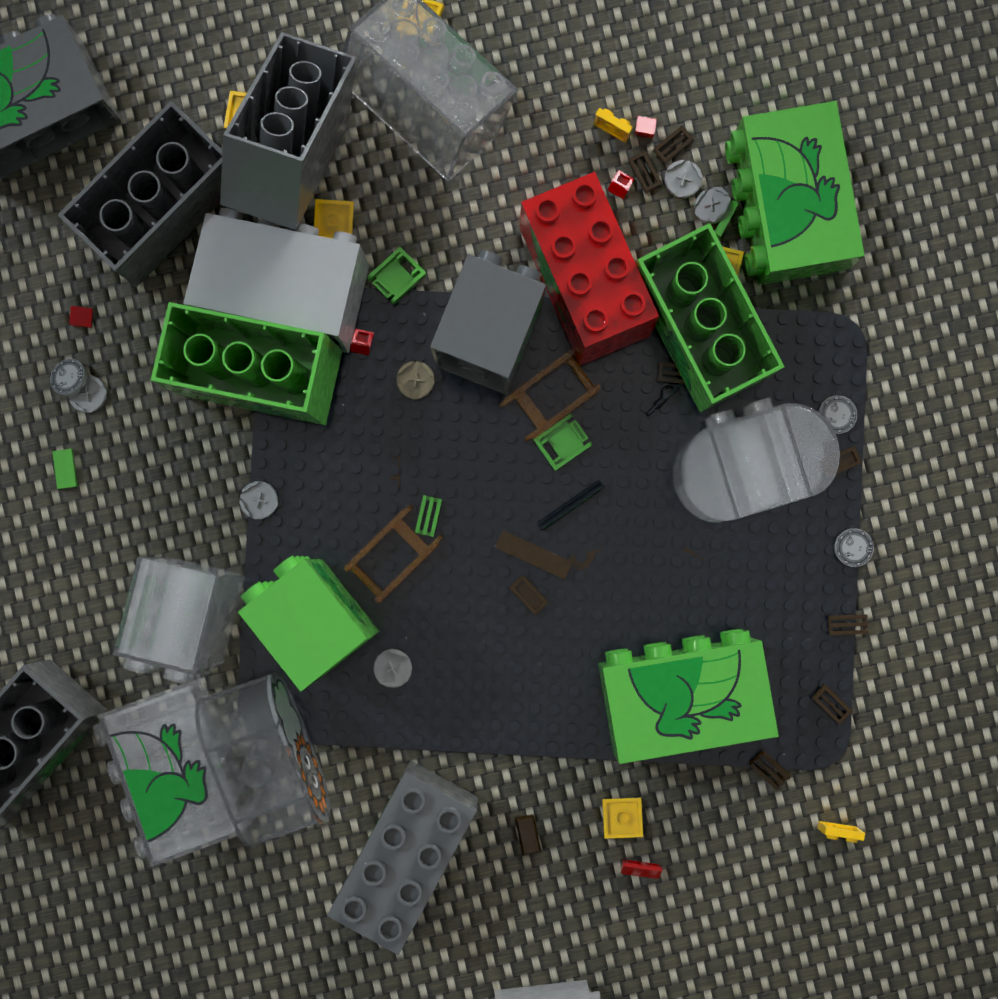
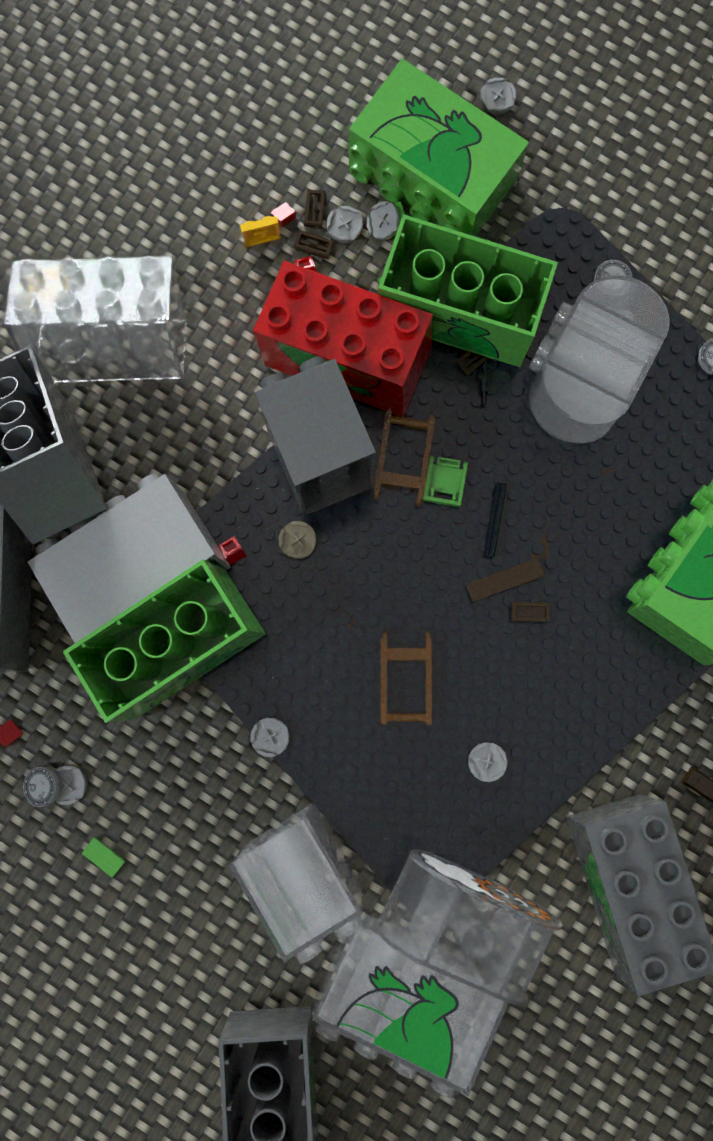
camera: 45 degrees left, 5 degrees down
bright green brick [238,555,380,692] -> none
yellow plate [314,199,354,239] -> none
bright green container [367,247,427,305] -> none
bright green tile [415,495,442,537] -> none
none -> light grey tile [480,78,516,114]

